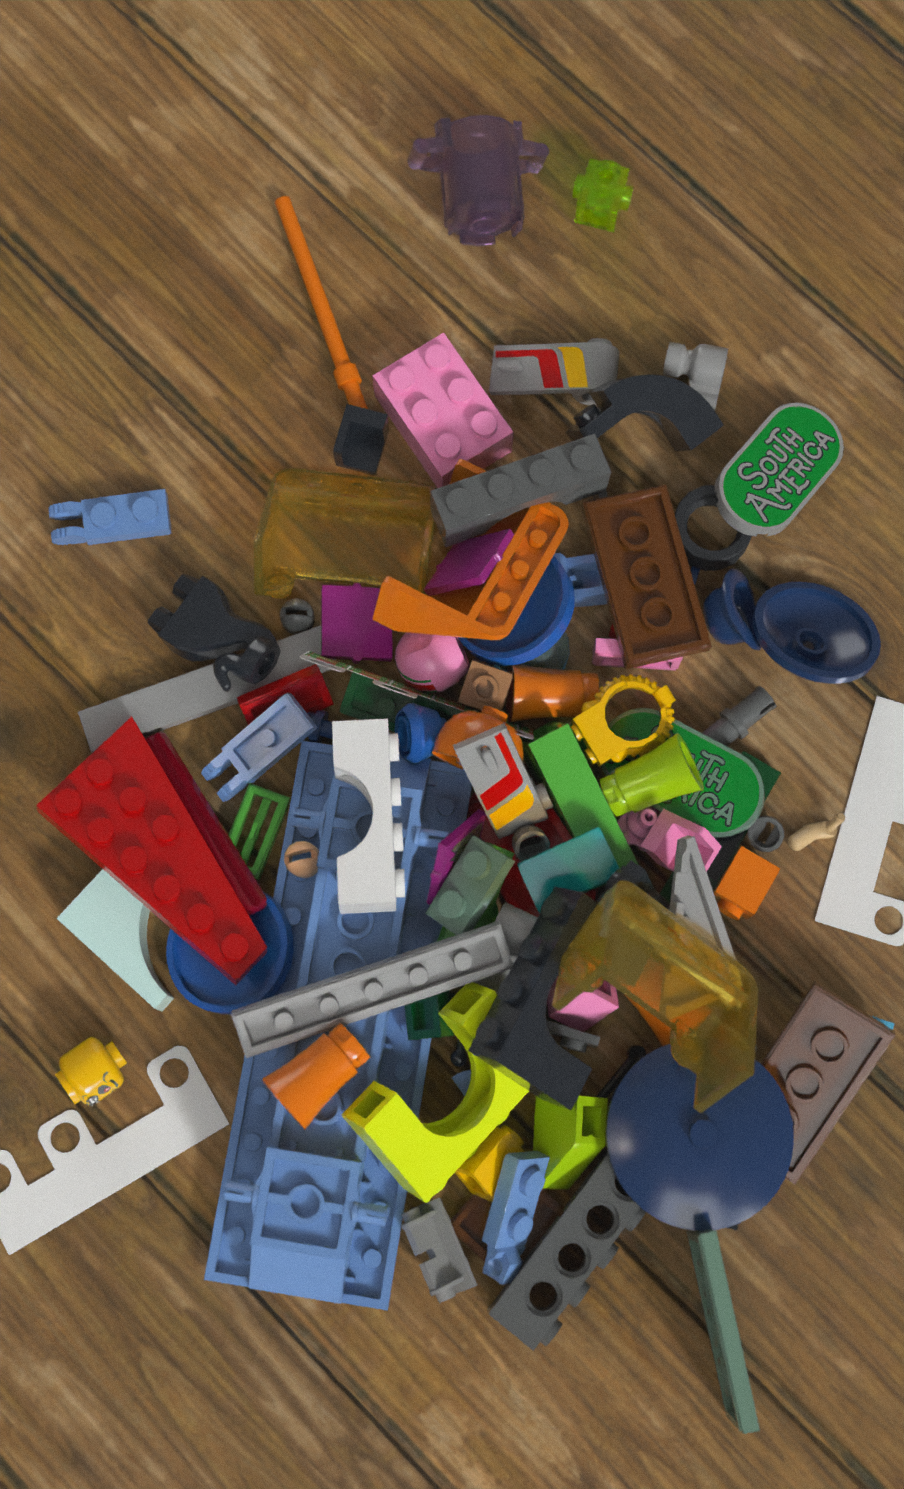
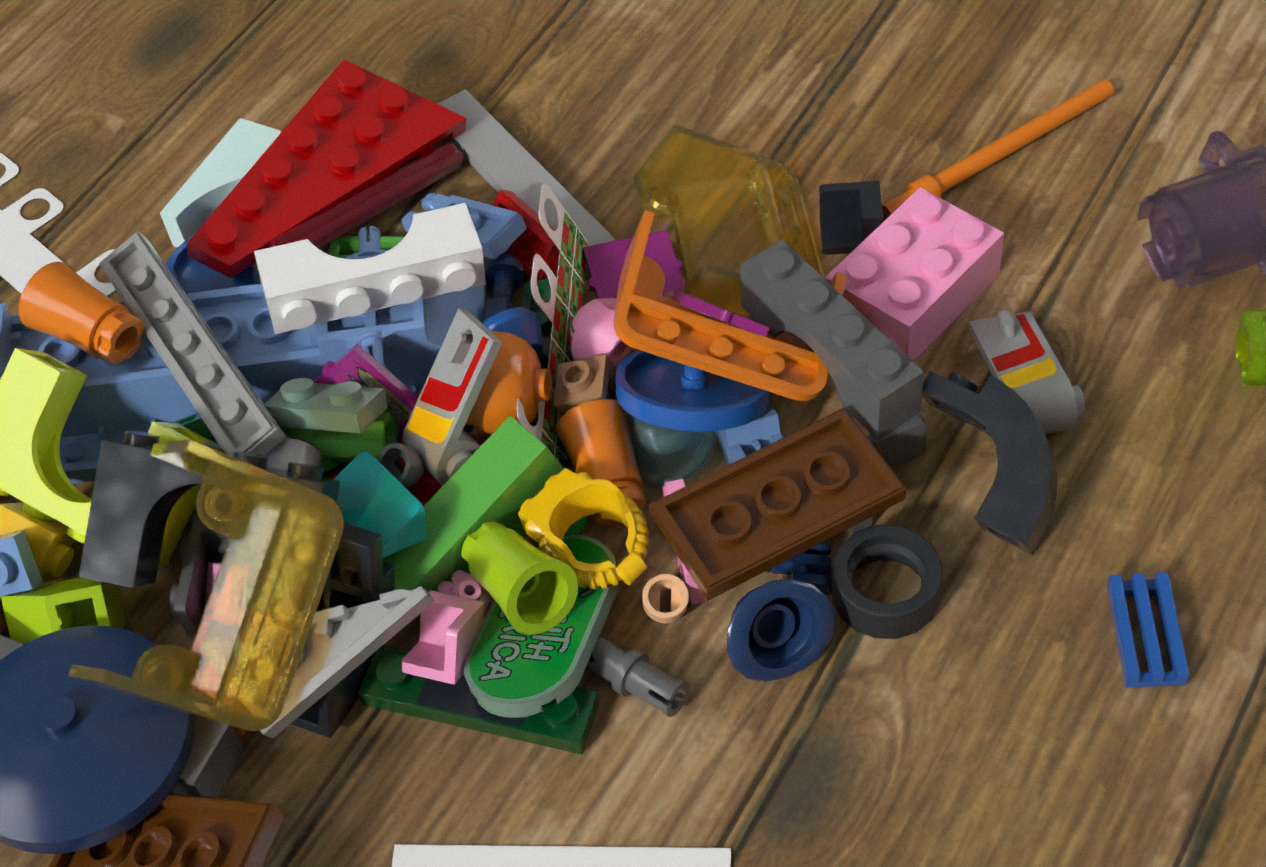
camera: 80 degrees right, 25 degrees down
medium blue hinge [48,489,172,545] -> none
yellow head [55,1037,127,1106] -> none
black hips [148,574,281,692] -> none
dark grey hinge [280,598,315,634] -> none
light grey piece [663,342,728,410] -> none
orange brick [713,846,781,920] -> none
tile [714,403,844,537] -> none
dark grey hinge [748,815,784,852] -> none
dark blue dish [752,582,881,684] -> none
tan piece [788,812,845,851] -> none
none -> light nougat hinge [642,574,689,624]
none -> blue tile [1107,572,1189,688]

